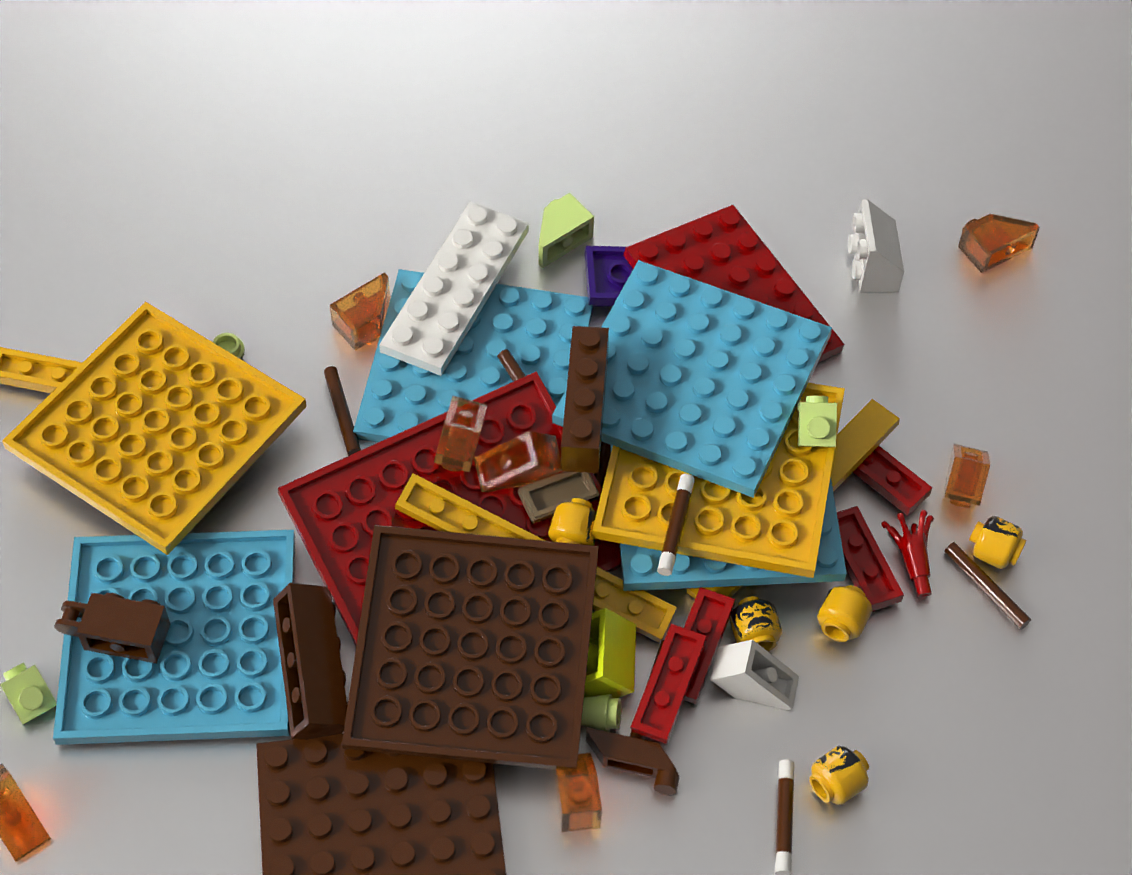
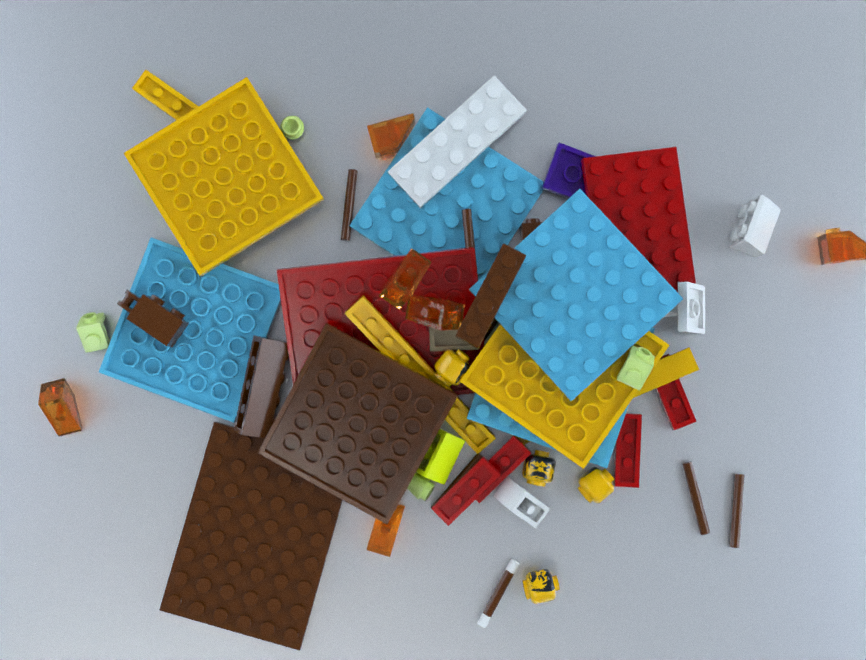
camera: 30 degrees right, 30 degrees up
yellowish green slope [538,193,594,268] -> none
reddish brown piece [586,727,680,795] -> none
reddish brown bar [657,474,695,576] -> none
red piece [881,510,934,598] -> none
clear orange slope [944,444,990,508] -> none
yellow head [969,516,1027,569] -> none
none -> white tile [664,282,705,334]
none -> reddish brown bar [730,474,745,548]

